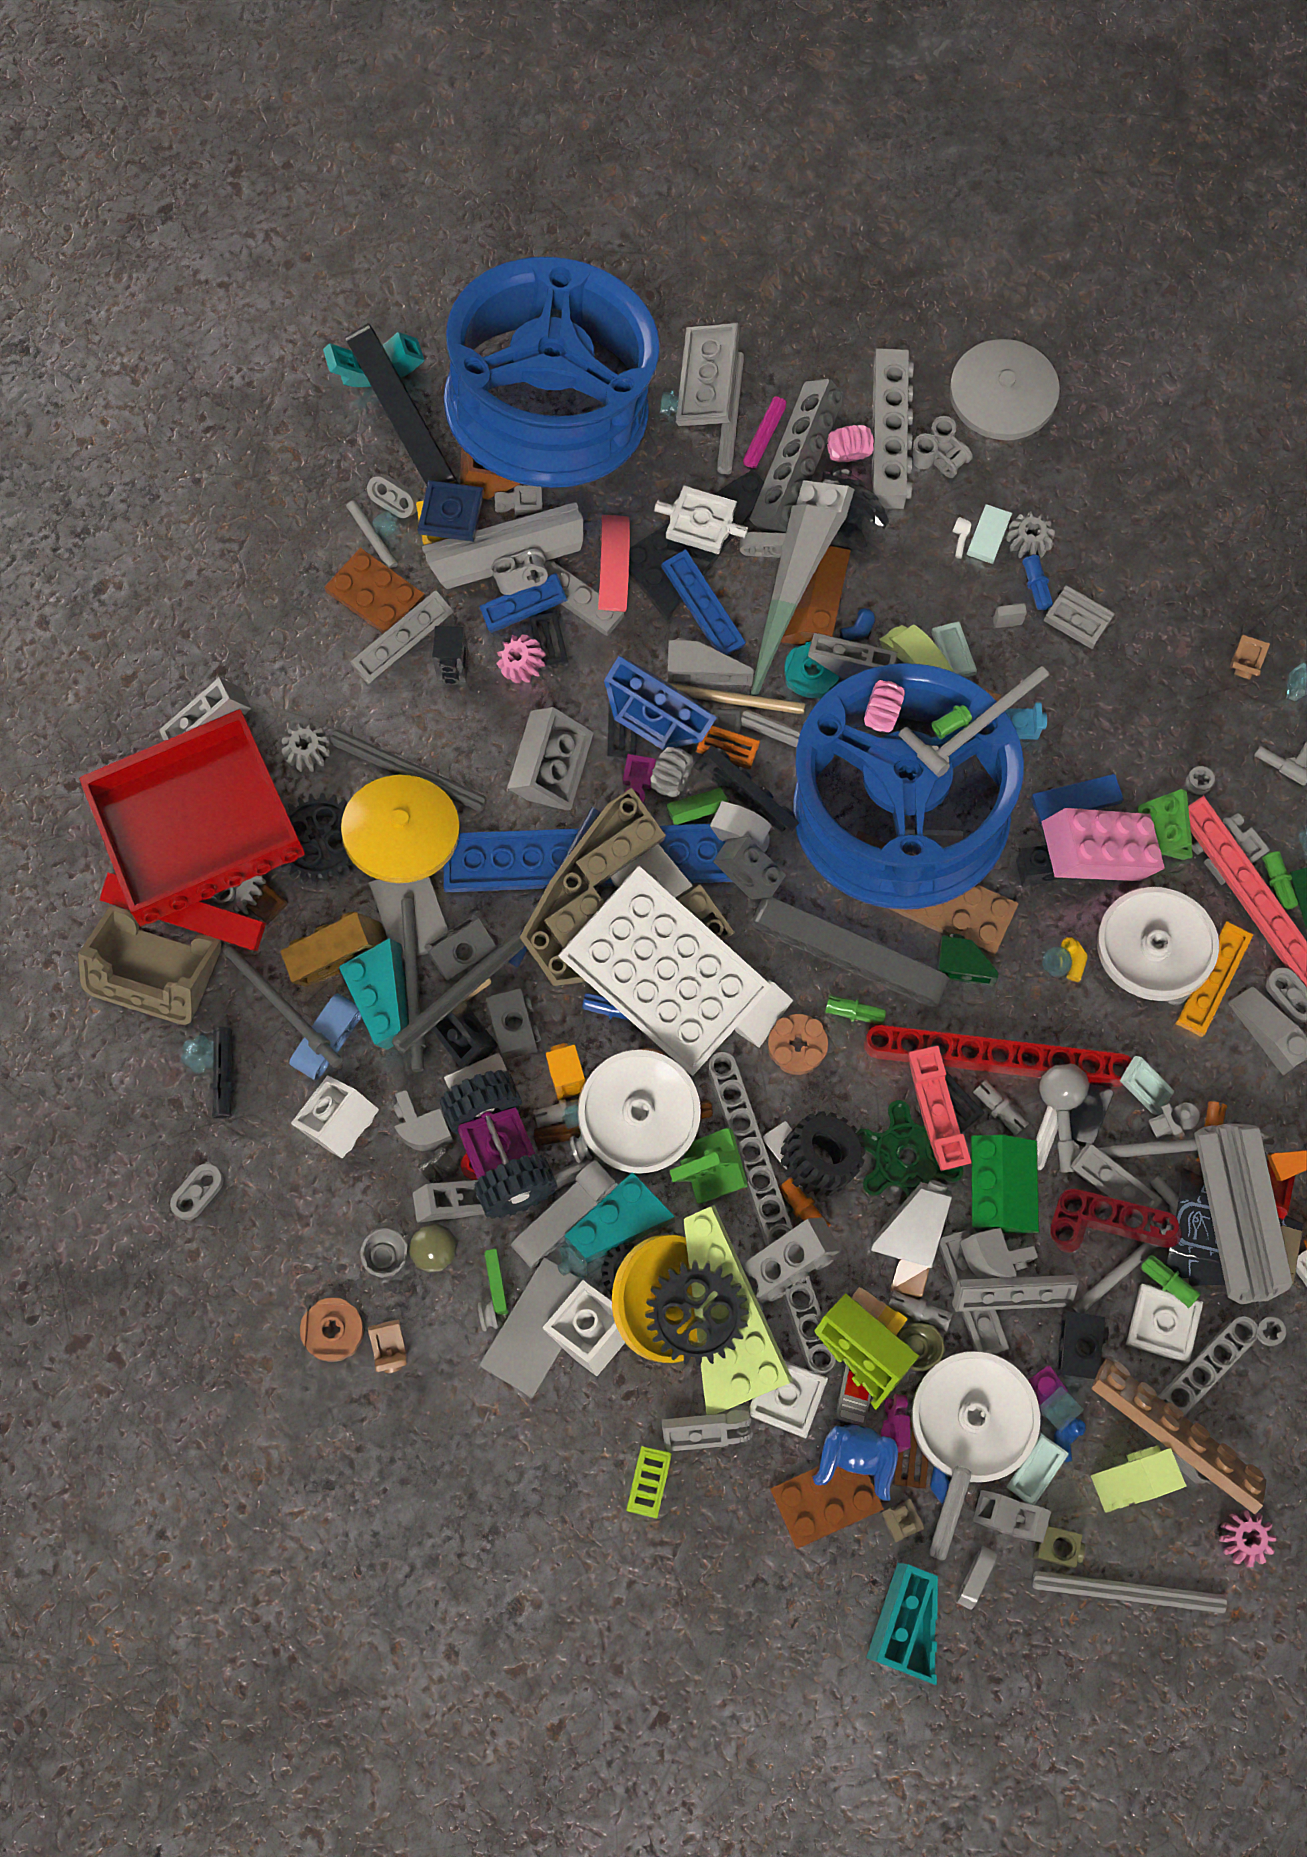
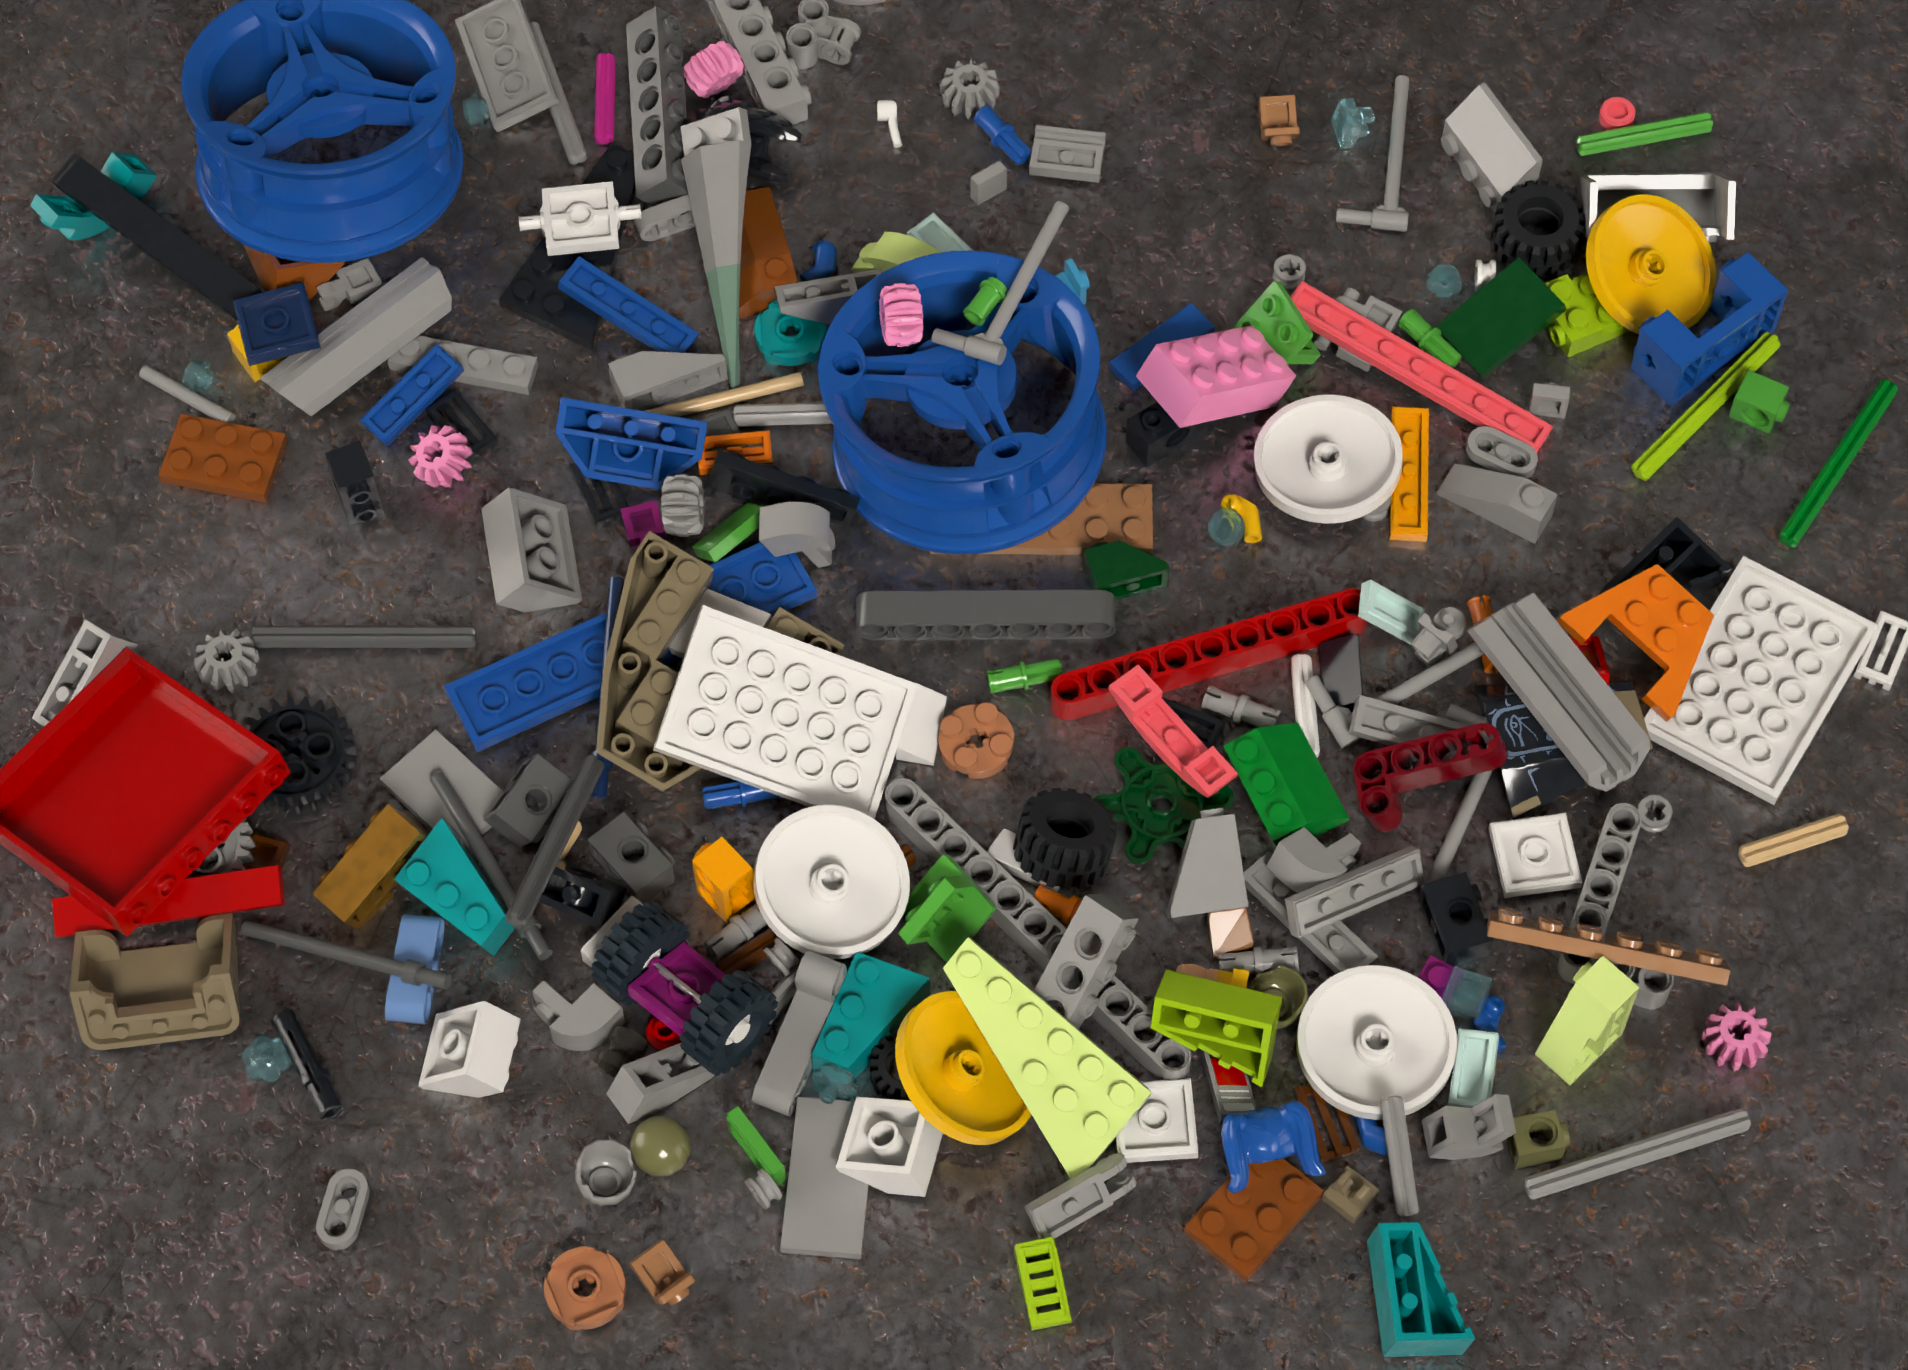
camera: 25 degrees left, 10 degrees down
yellow dish [341,775,459,883] -> none
light grey plate [350,590,454,684] -> none
light grey plate [367,474,419,518] -> none
light grey piece [491,549,548,595] -> none
clear light blue plate [561,1104,579,1128] -> none
coral slope [598,514,630,612] -> none
black gear [645,1260,749,1366] -> none
dark grey brick [713,836,786,899] -> none
magenta plate [881,1394,911,1453] -> none
light grey beam [956,1546,997,1610] -> none
light aqua tile [967,504,1012,564] -> none
light grey hair [1039,1064,1090,1110] -> none
bright green axle [1141,1255,1202,1309] -> none

